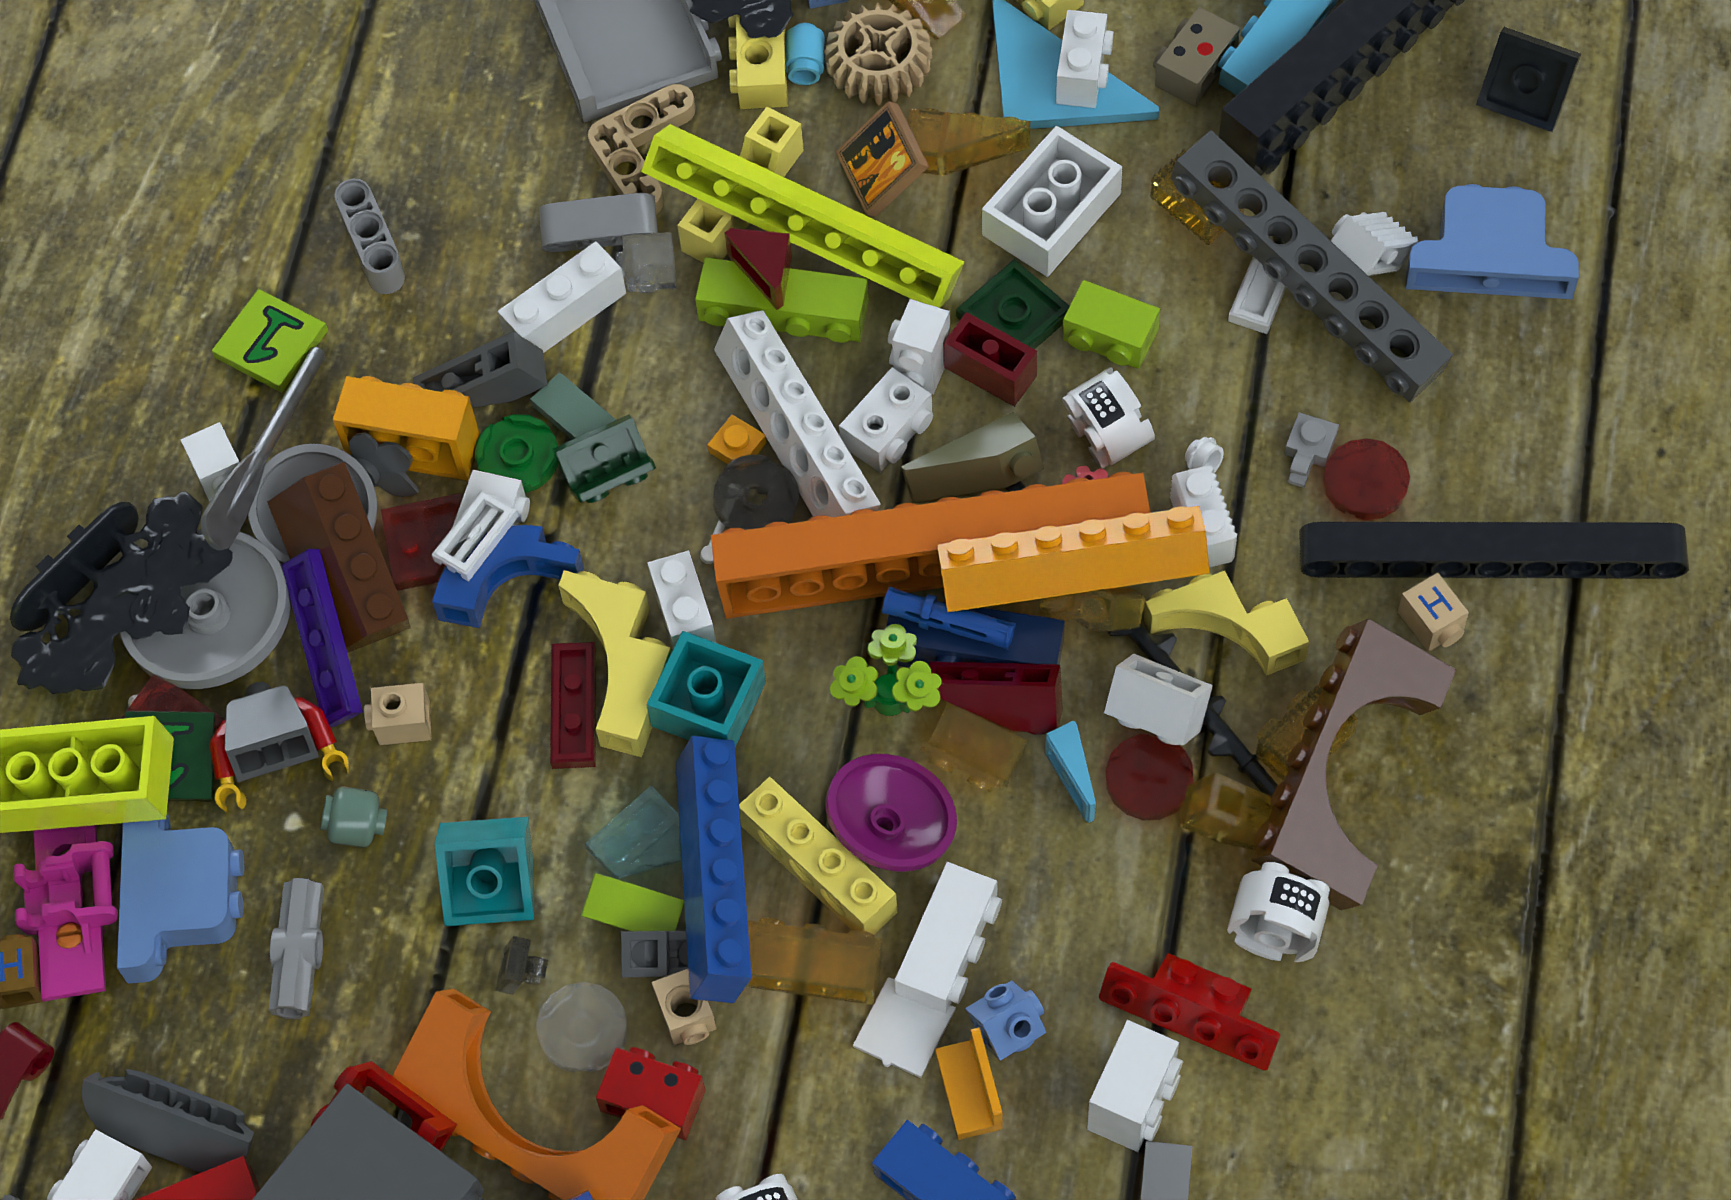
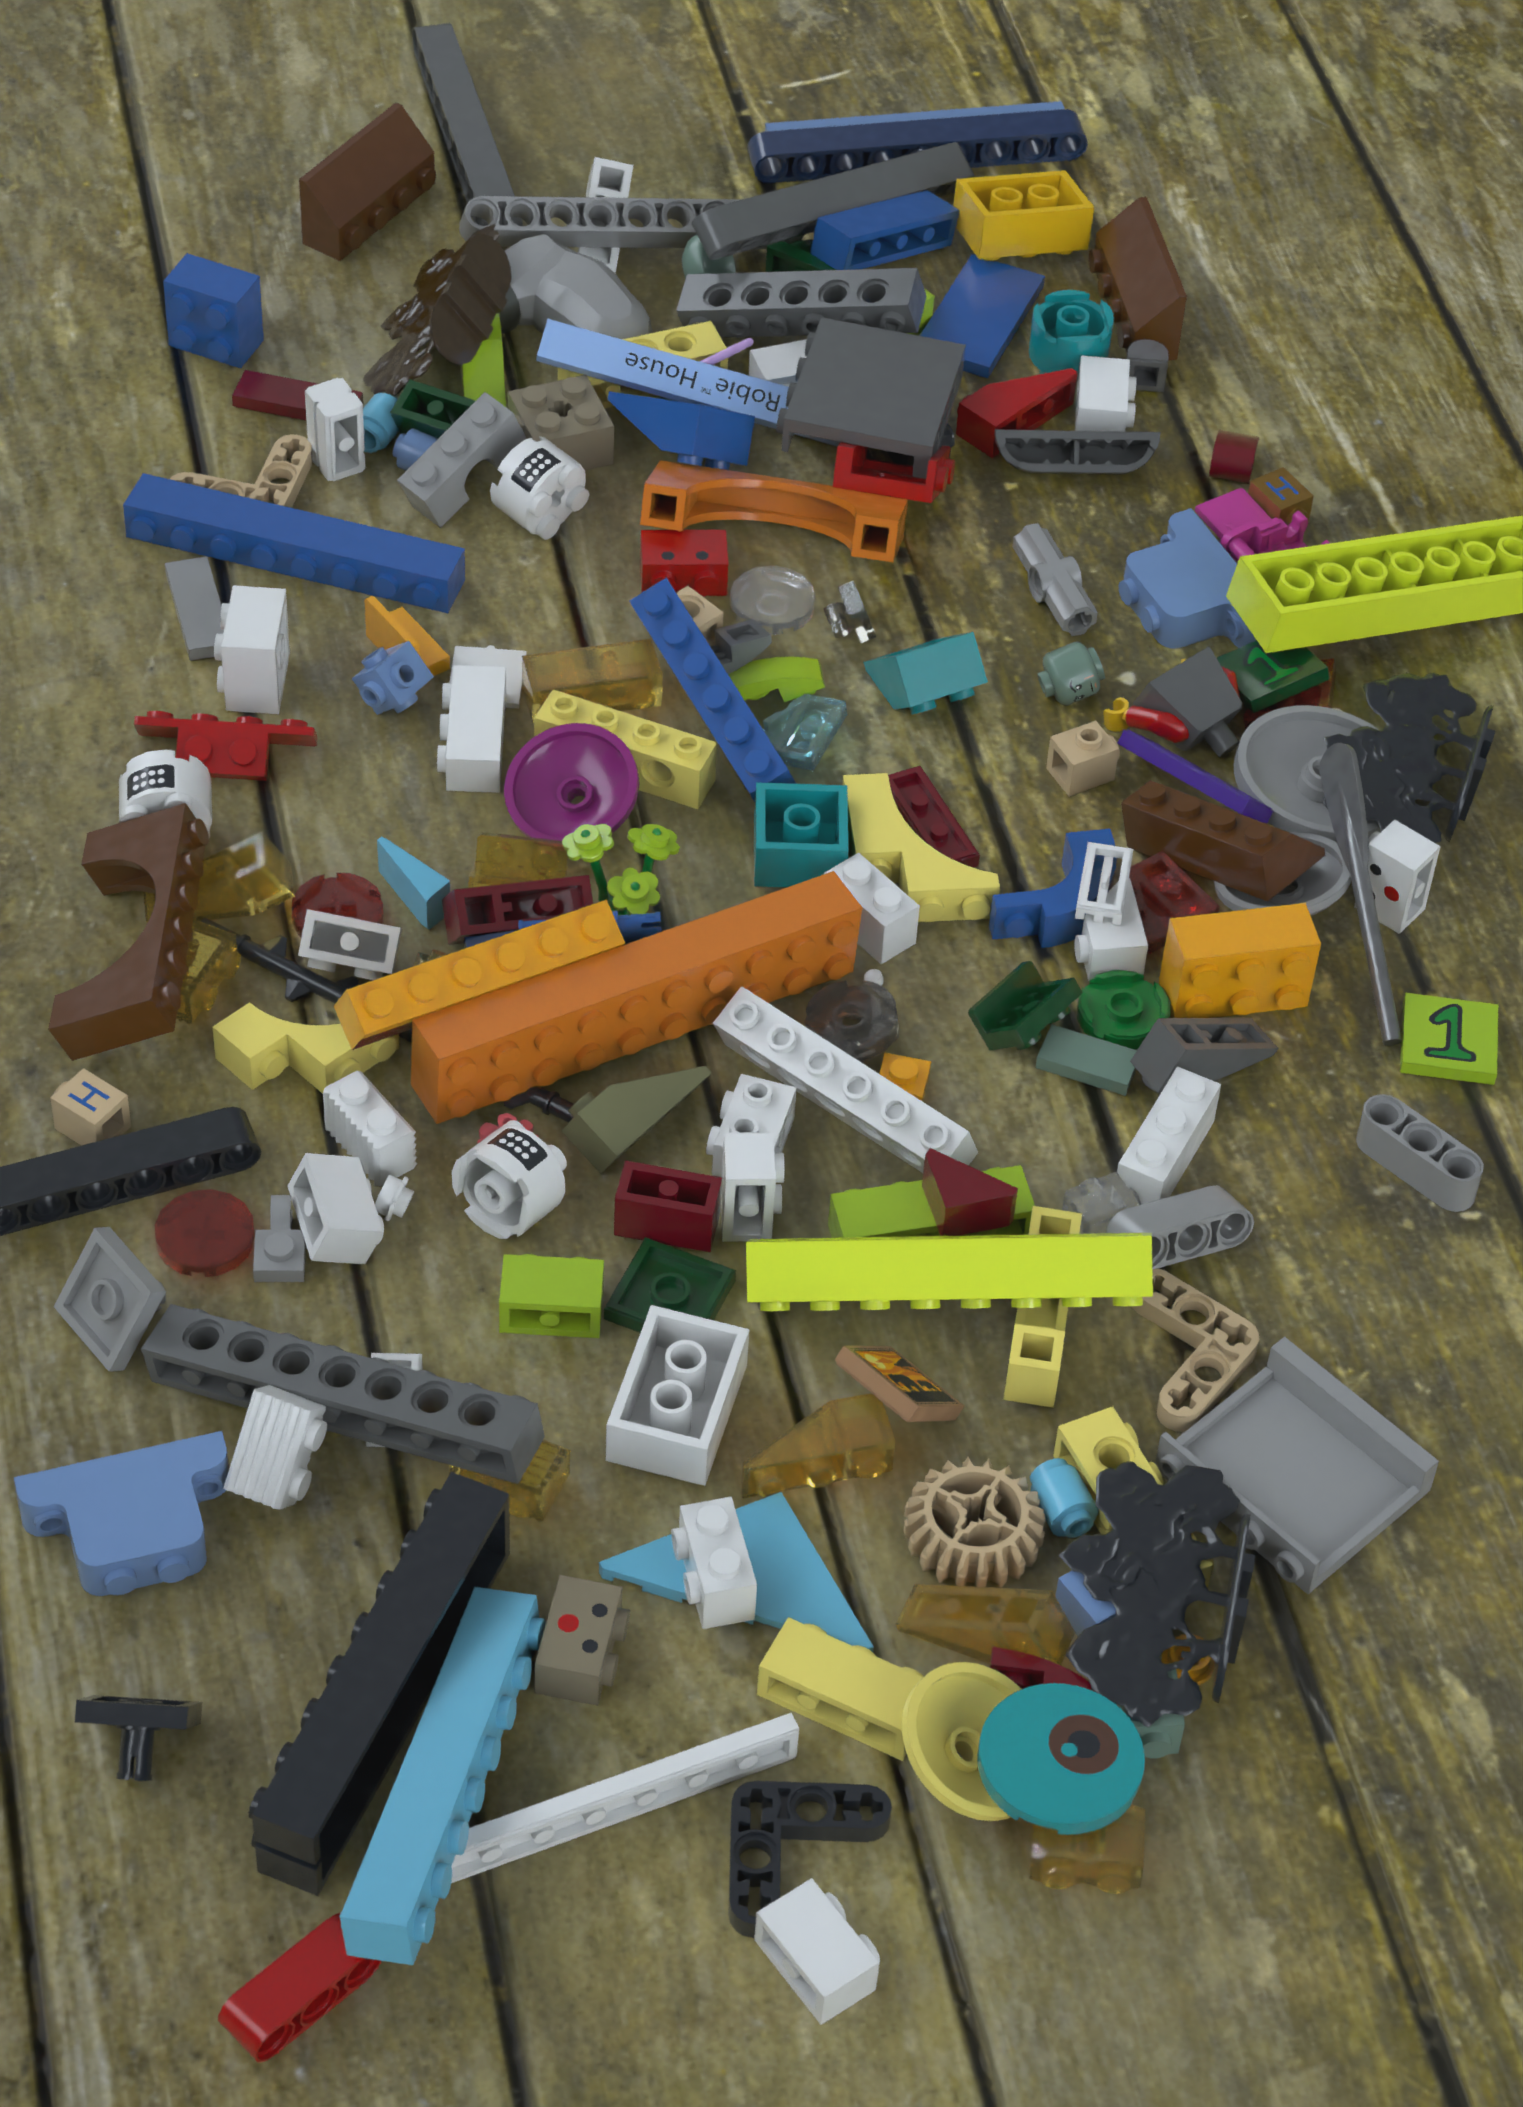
camera: 150 degrees right, 15 degrees down
none -> light grey tile [54,1227,166,1372]
none -> white brick [287,1153,384,1264]

